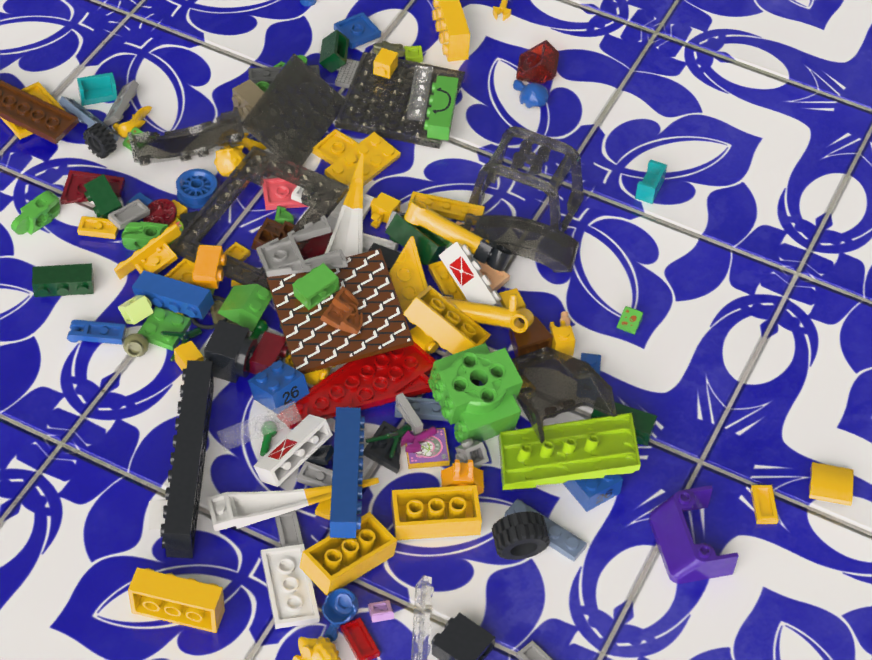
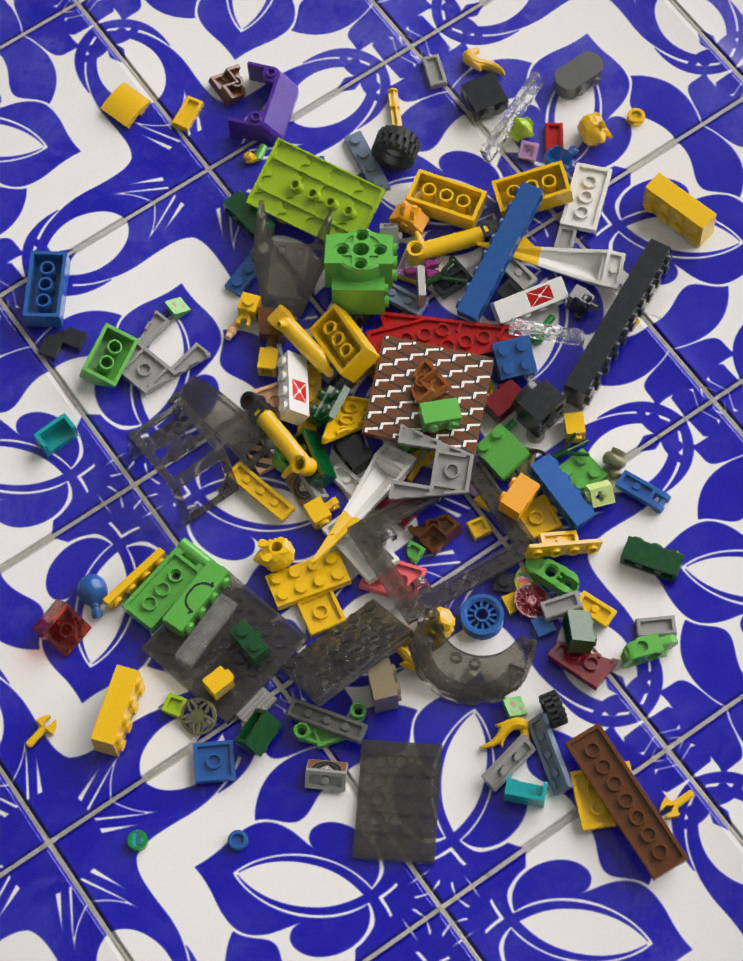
camera: 145 degrees left, 15 degrees up
none -> blue brick [22,251,71,327]
none -> black tile [38,327,88,361]
none -> bright green slope [79,323,139,387]
none -> yellow plate [103,547,166,611]
none -> light grey wing [121,310,211,396]
none -> bright green hinge [122,538,215,634]
none -> reddish brown slope [208,64,246,107]
none -> dark green brick [229,619,270,668]
none -> arm [243,144,268,164]
none -> yellow animal [253,536,295,572]
none -> light grey panel [305,759,348,792]
none -> dark green plate [306,385,350,428]
none -> clear smoke plate [353,739,442,864]
none -> yellow piece [387,88,402,126]
none -> yellow piece [406,217,504,266]
none -> lime rock [508,116,535,143]
none -> black piece [565,284,599,321]
none -> light grey tile [635,615,677,638]

